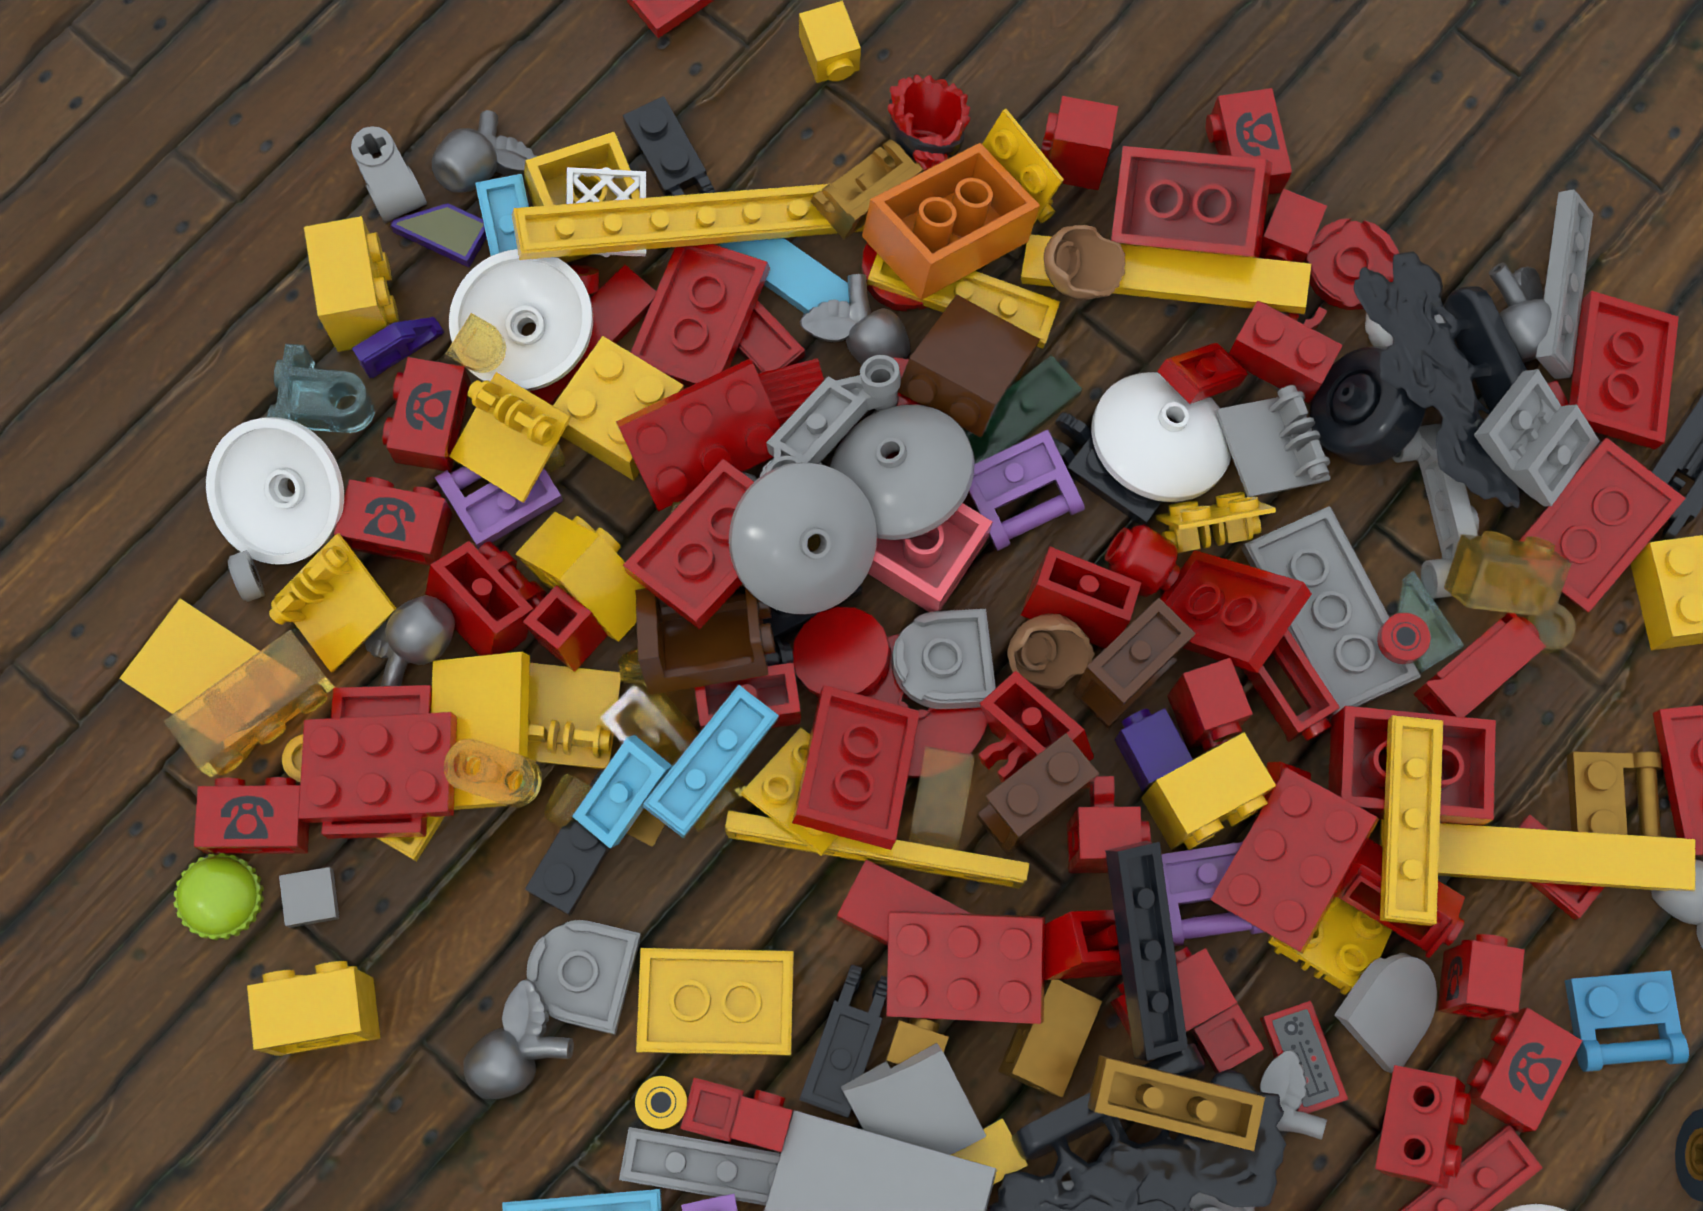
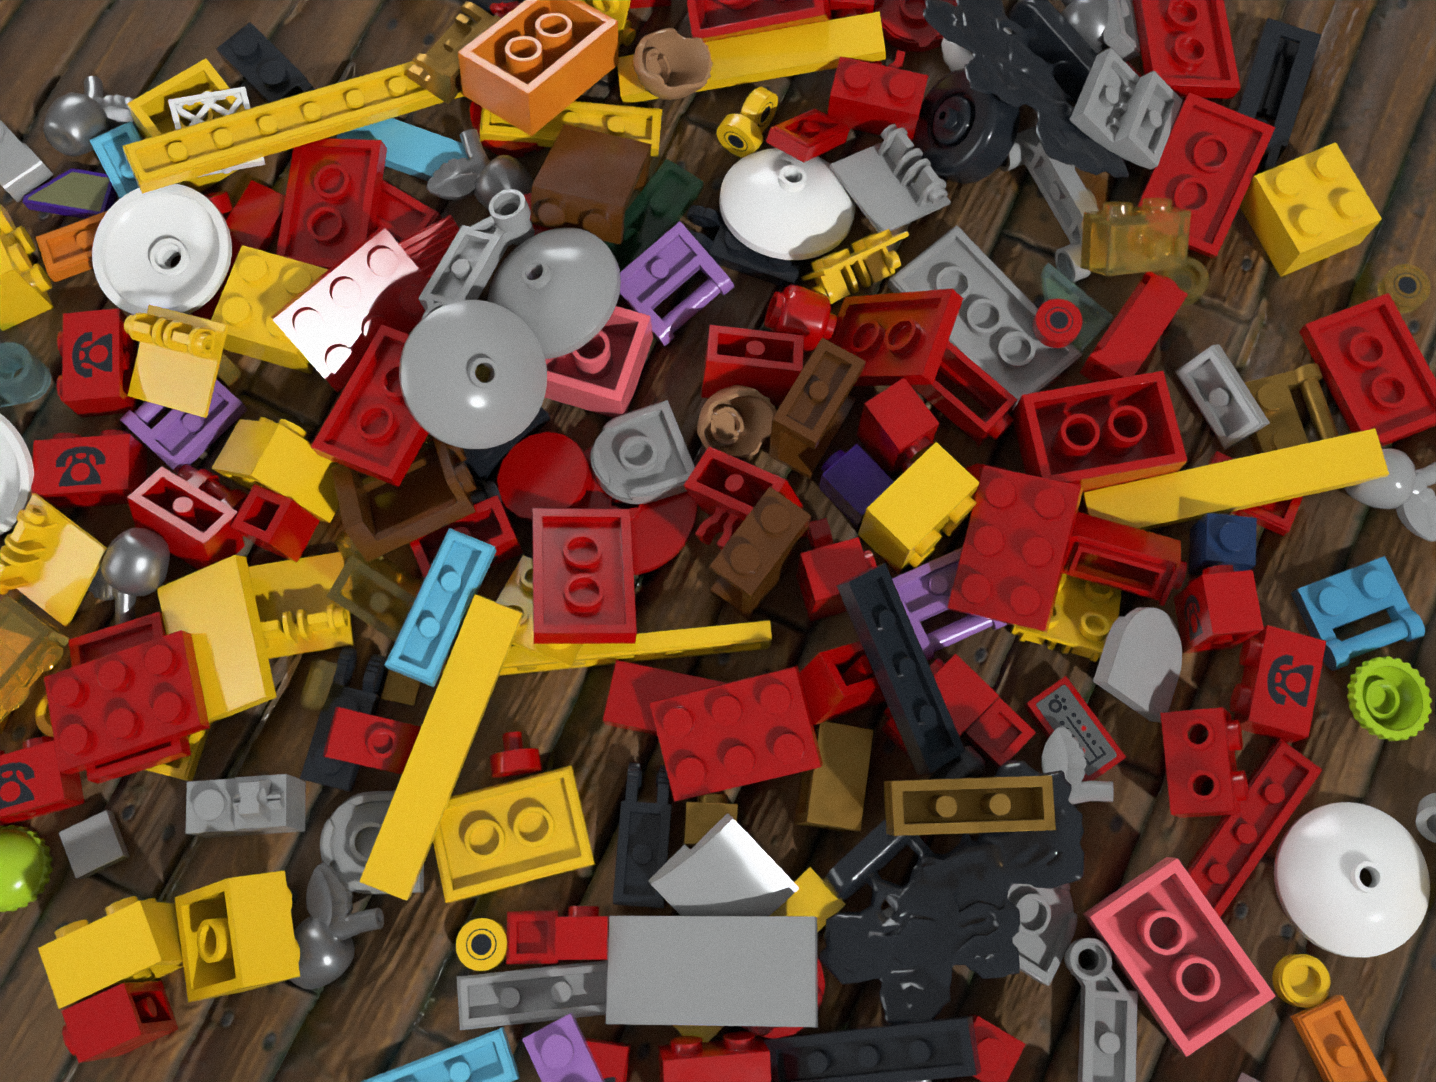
camera: 10 degrees left, 0 degrees up
dark purple tile [352,317,444,378] -> none
clear yellow plate [444,739,542,807] -> none
clear yellow tile [446,313,506,373] -> none
medium azure plate [572,735,673,848] -> none
clear yellow plate [908,746,975,850] -> none
yellow tile [1380,715,1443,926] -> none
none -> orange plate [36,211,107,282]
none -> red brick [61,981,178,1063]
none -> yellow brick [175,870,300,1003]
none -> light grey hinge [186,774,306,838]
none -> red plate [323,707,421,775]
none -> yellow tile [359,594,524,901]
none -> red tile [489,731,542,778]
none -> yellow tile [716,113,763,158]
none -> yellow tile [740,87,778,132]
none -> light grey plate [1175,344,1270,450]
none -> dark blue brick [1189,513,1257,575]
none -> lime hat [1347,656,1432,741]

